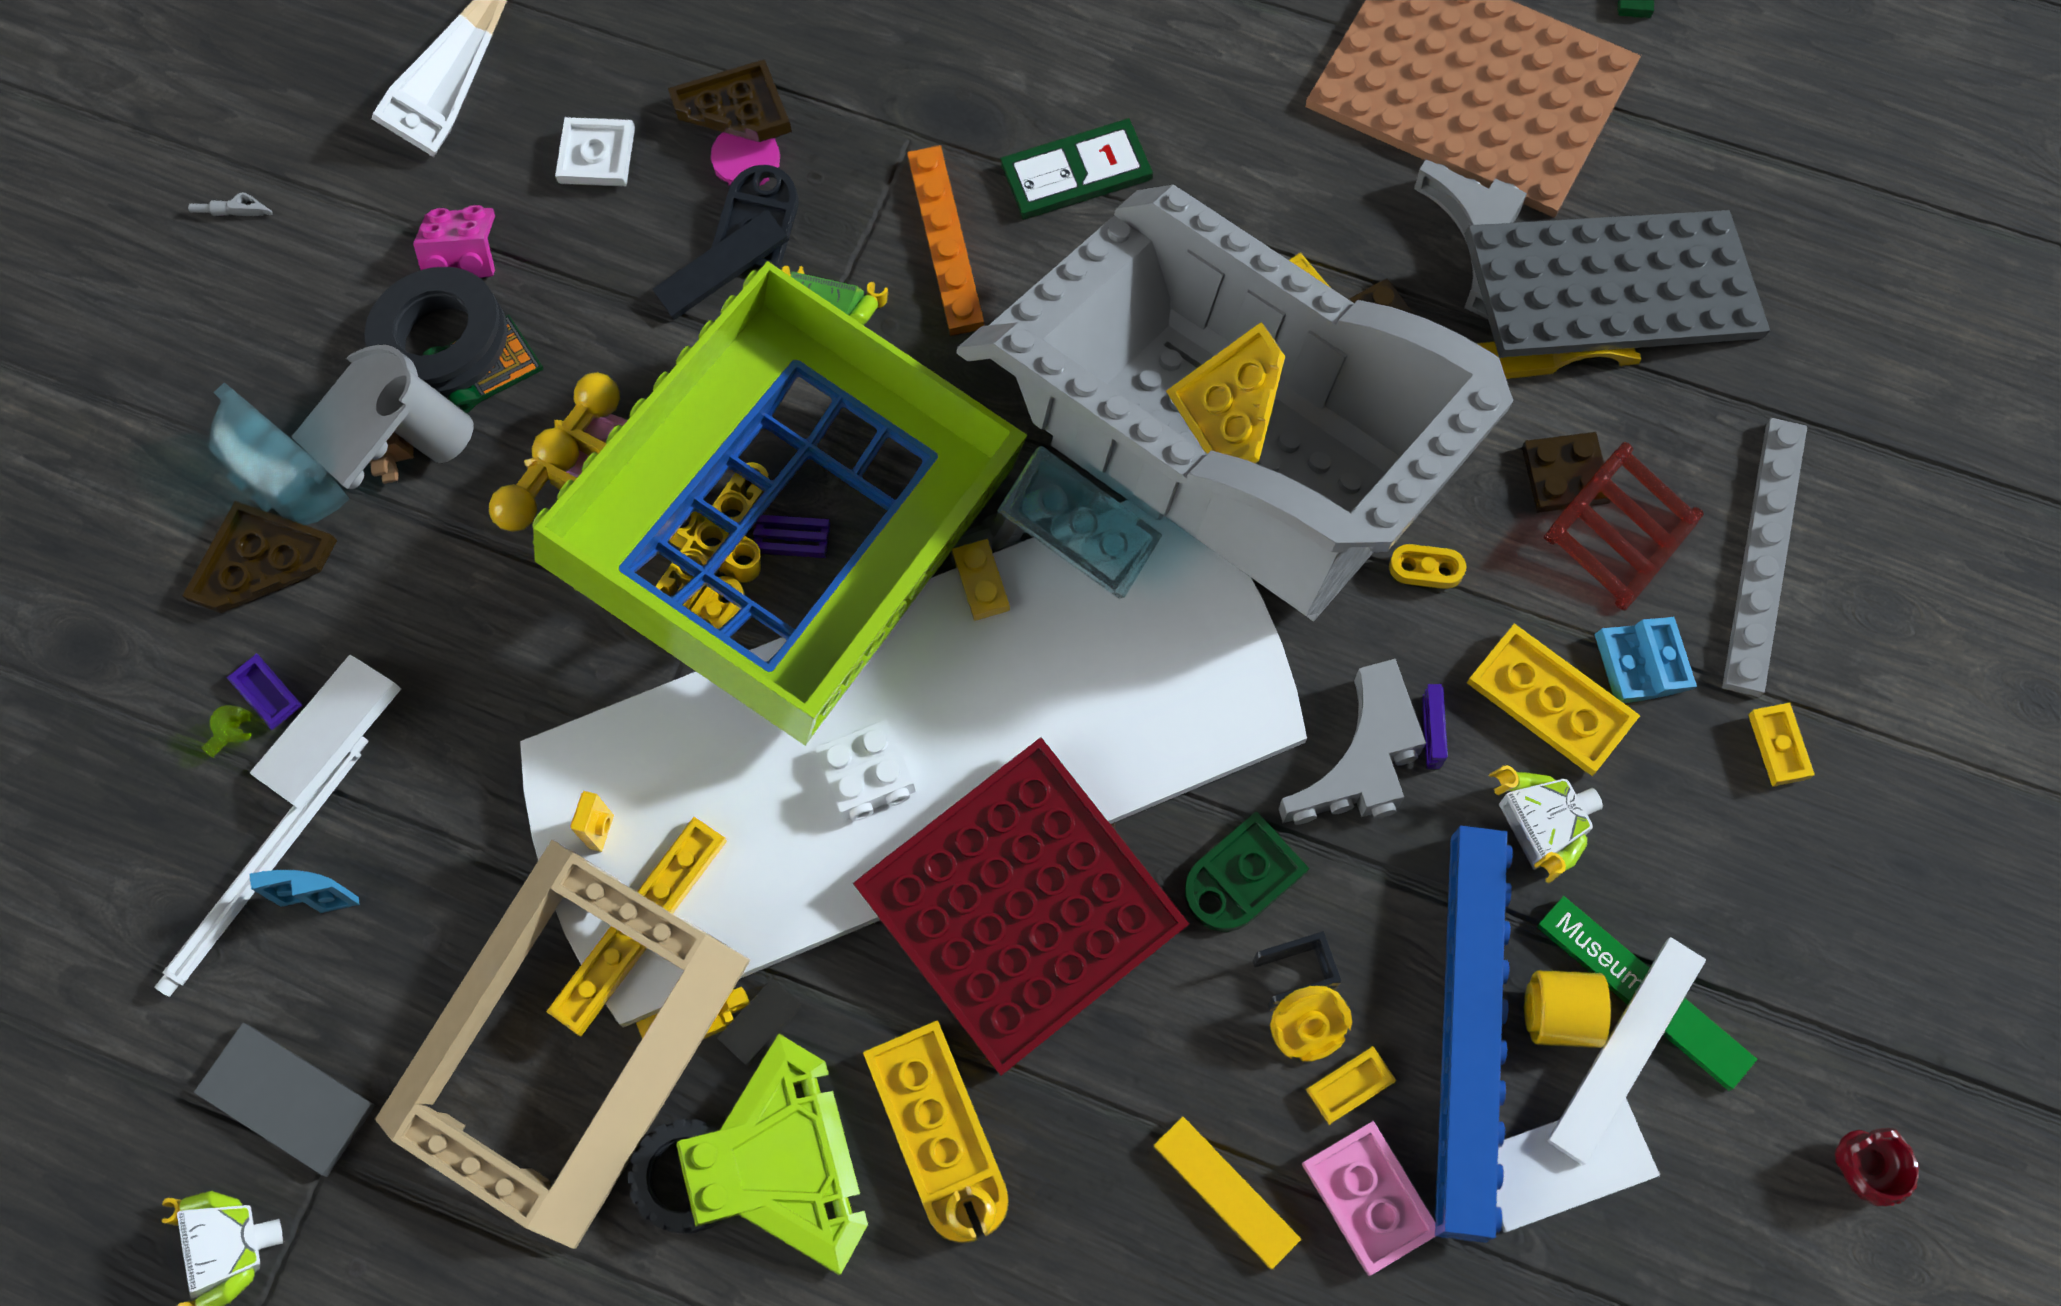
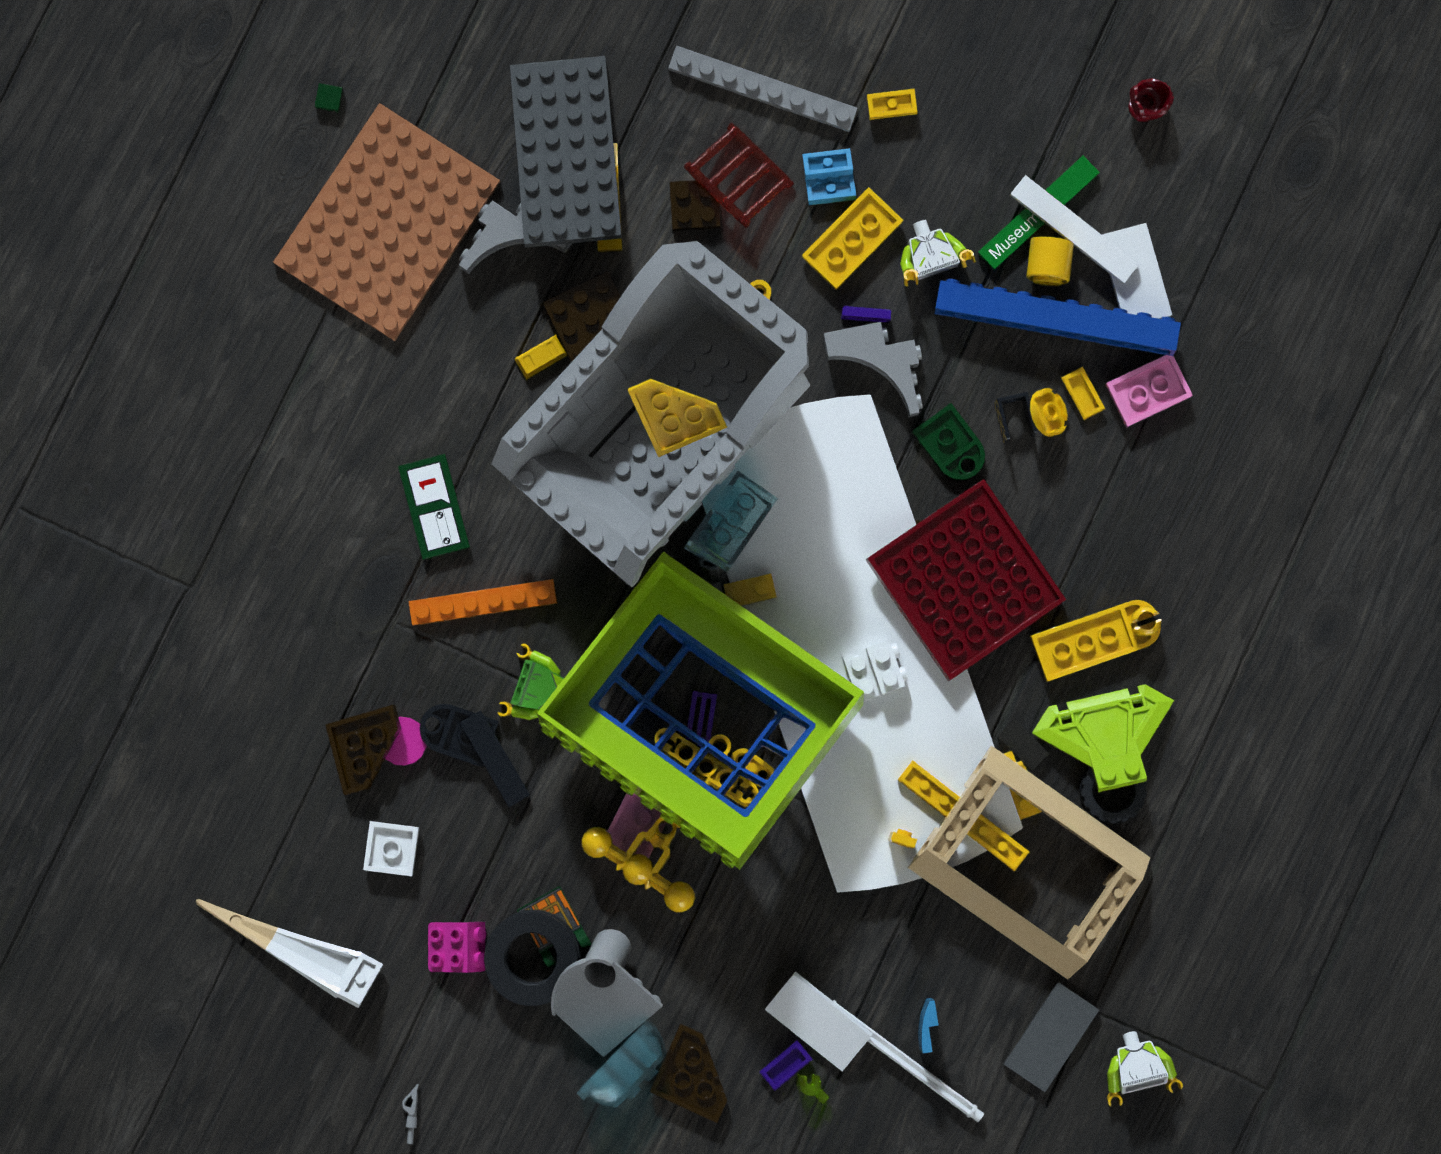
camera: 90 degrees left, 15 degrees up
yellow tile [1153,1117,1301,1270] -> none

